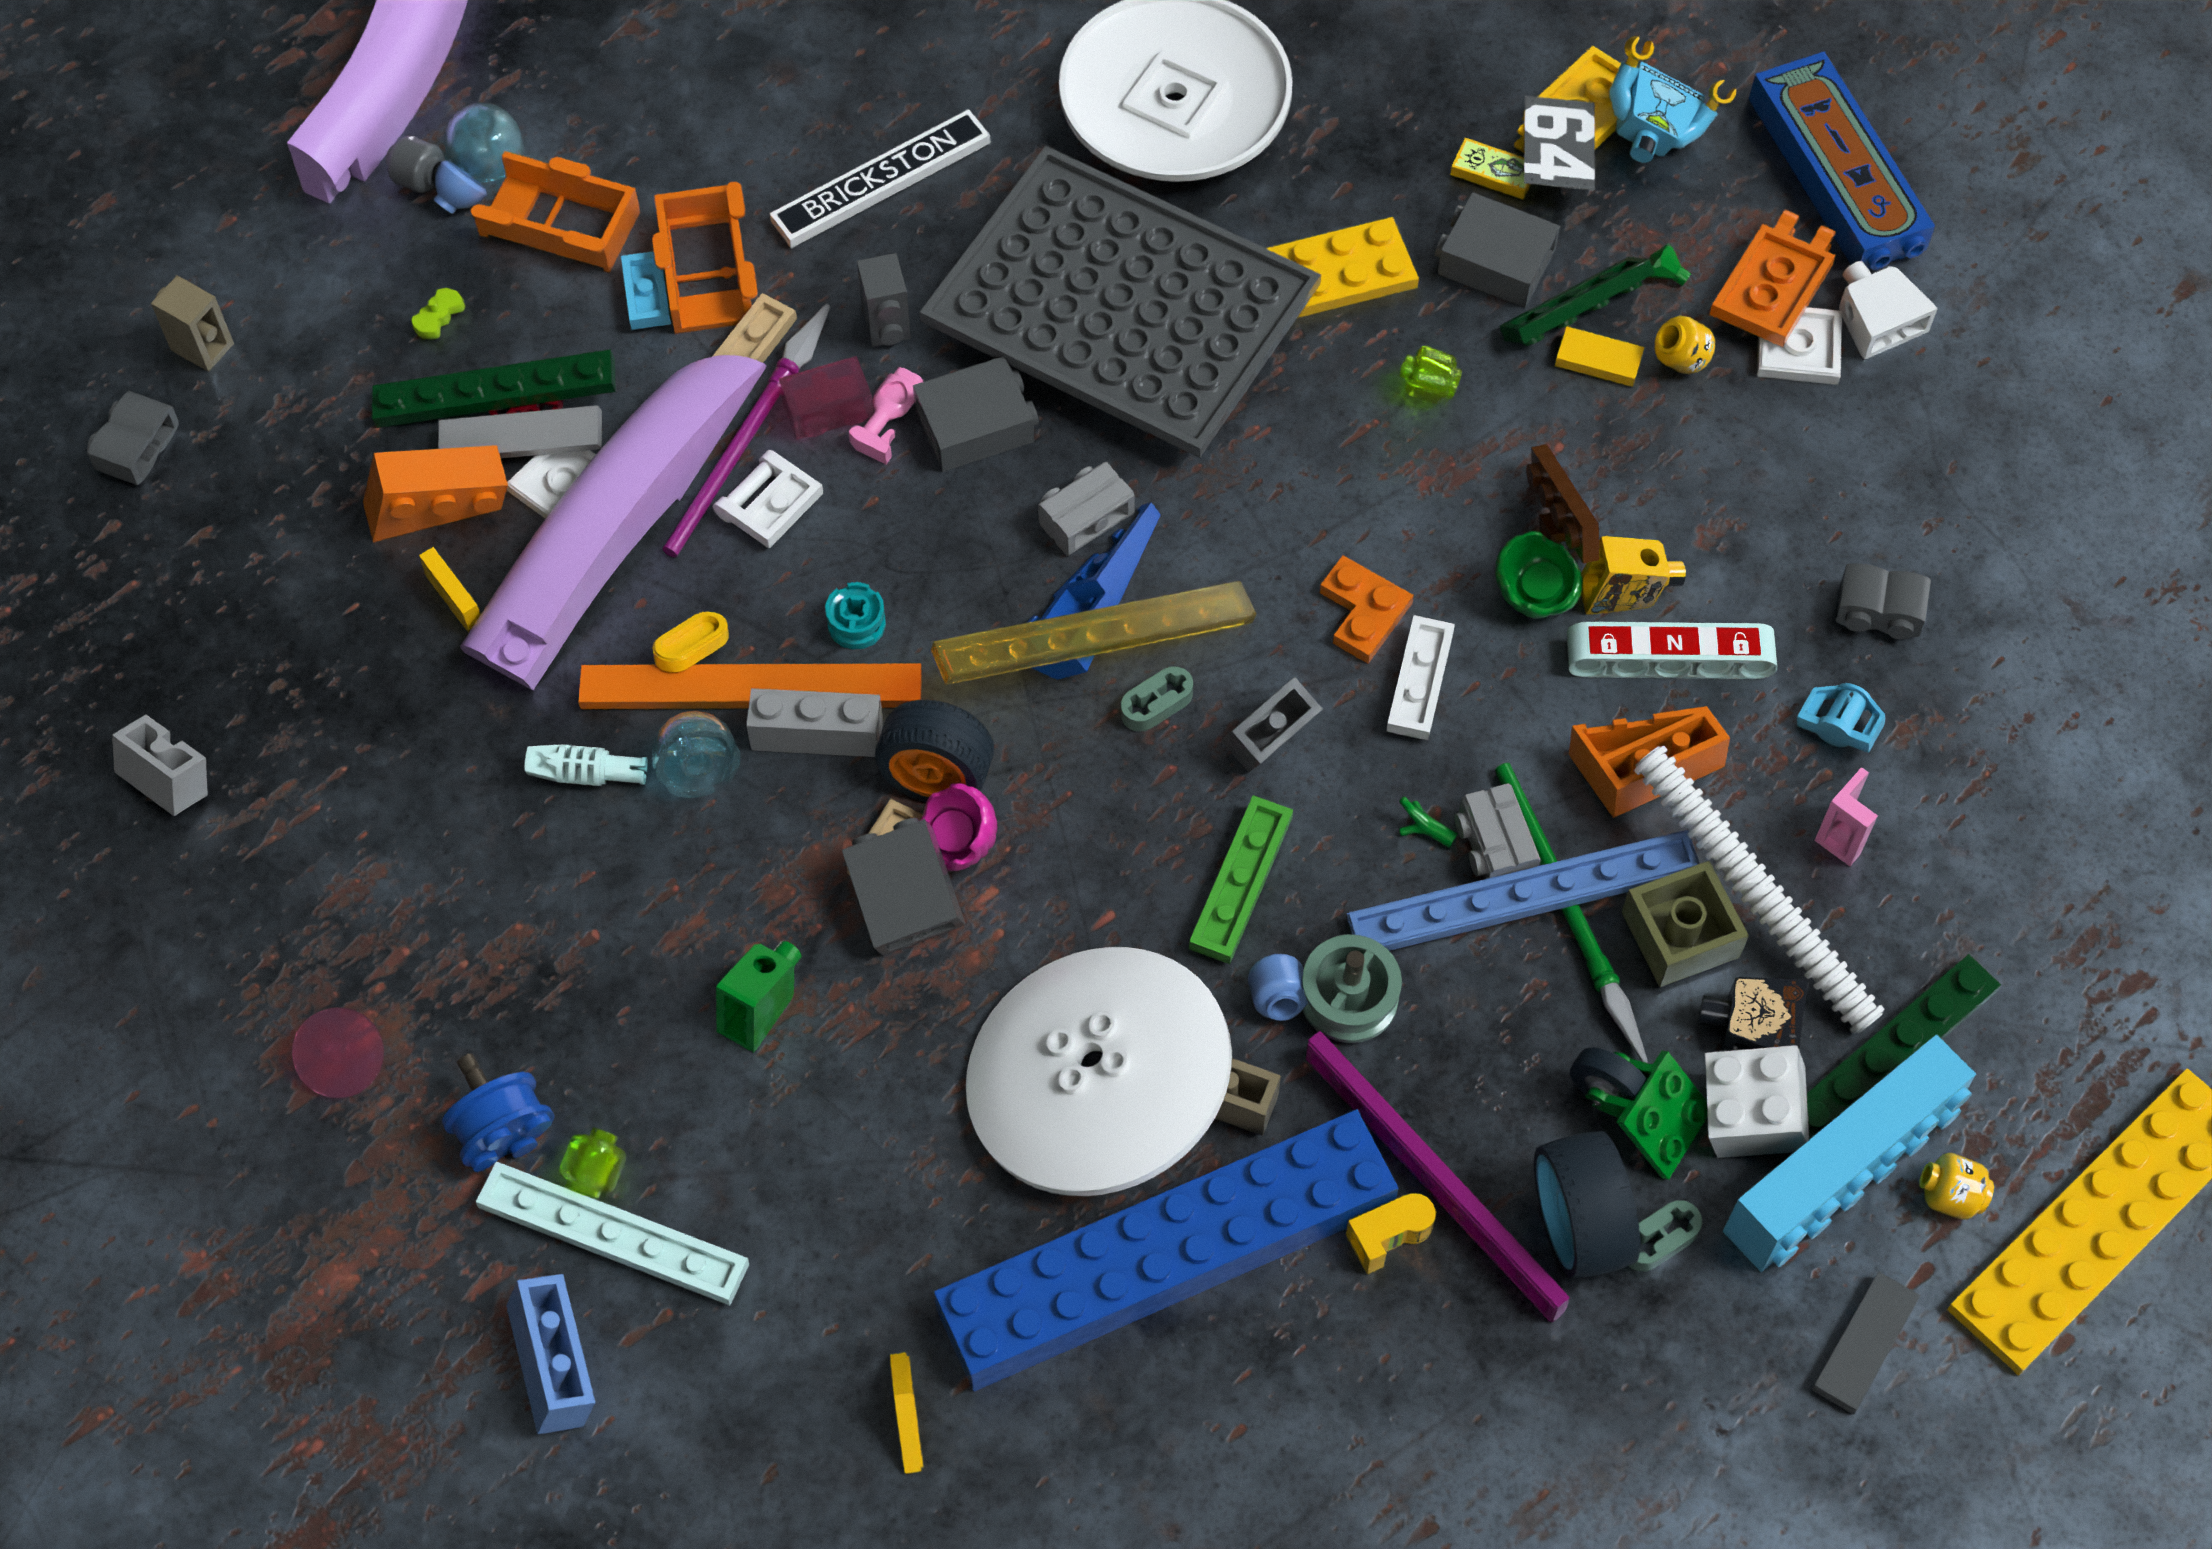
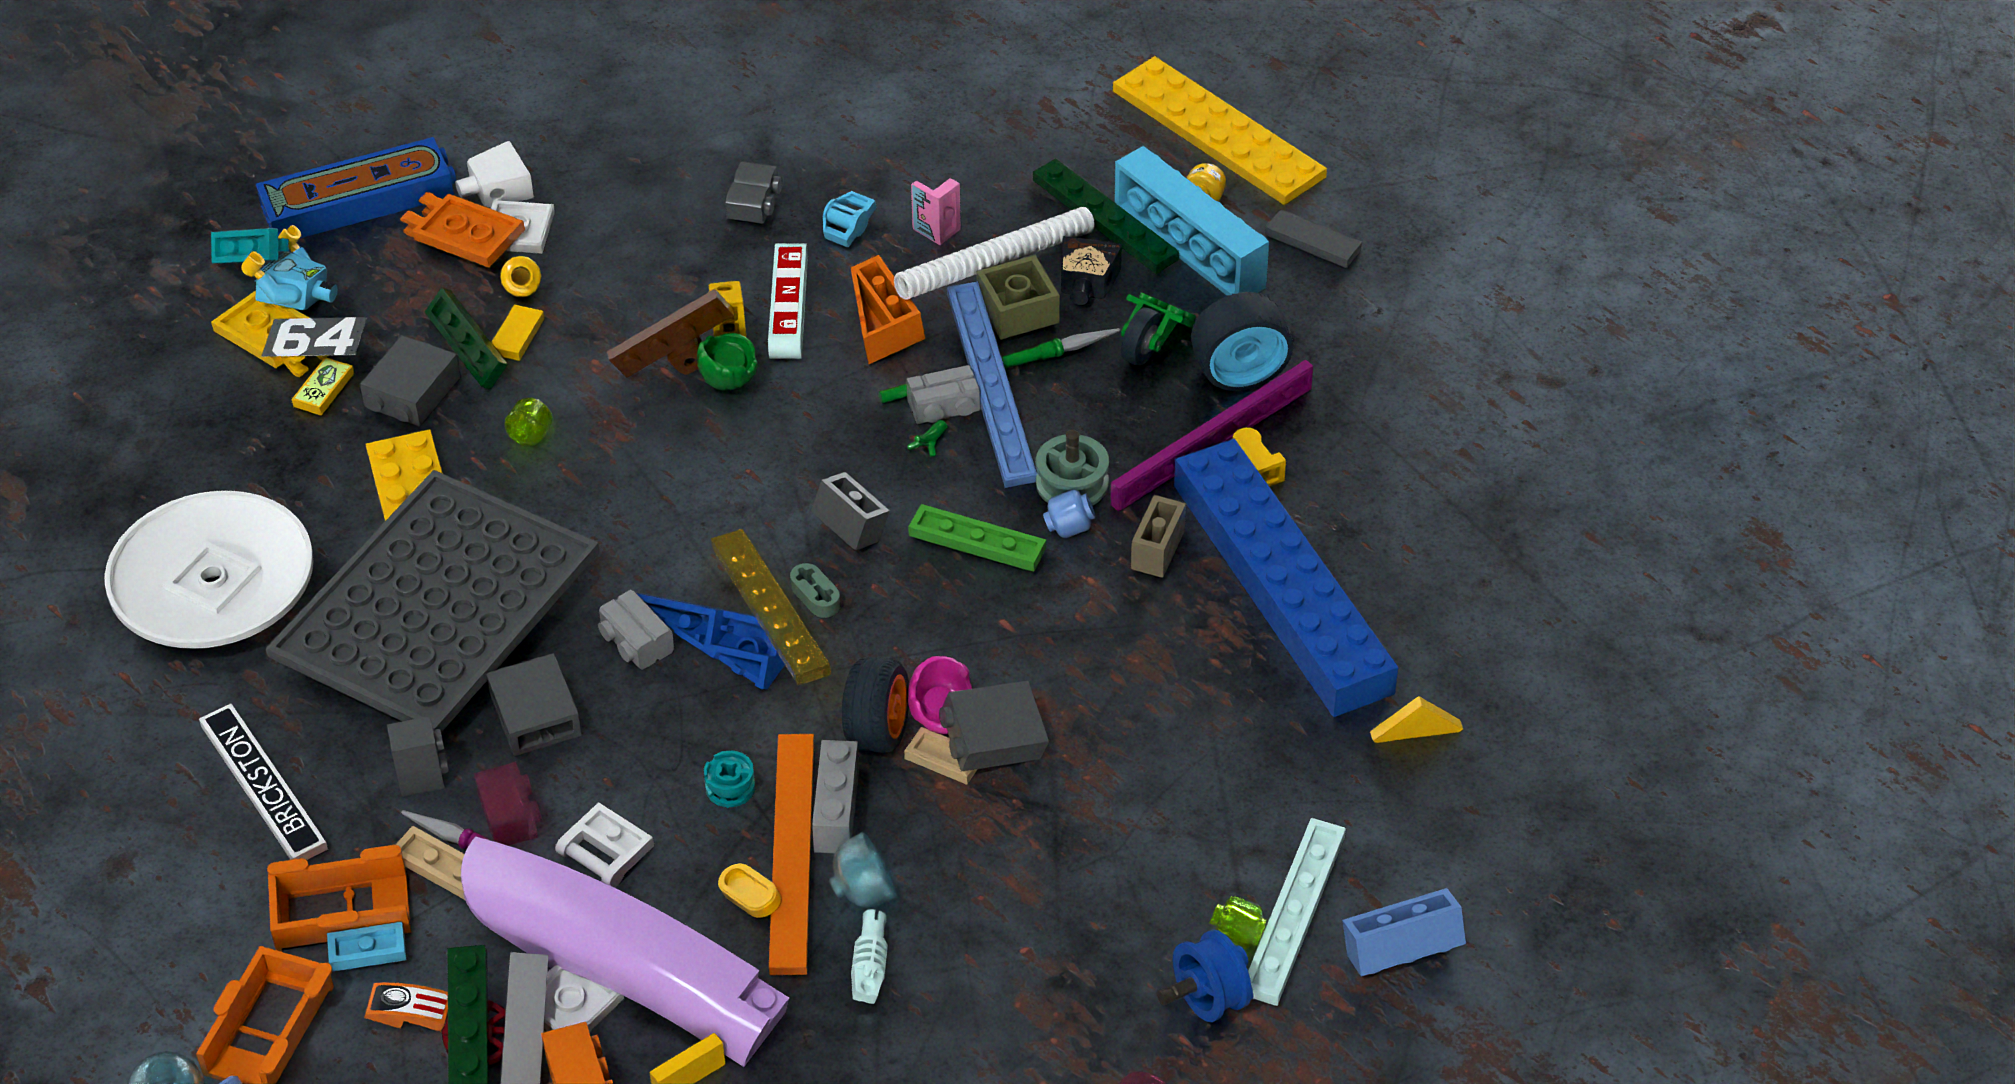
camera: 90 degrees left, 15 degrees down
green torso [716,941,802,1053] -> none
bright pink piece [849,367,923,465] -> none
white dish [966,947,1232,1196] -> none
orange plate [1320,555,1414,664] -> none
white plate [1386,615,1455,740] -> none
green rock [1649,243,1691,286] -> none
white brick [1705,1045,1809,1158] -> none
none -> teal plate [211,228,289,264]
none -> slope [364,982,448,1032]

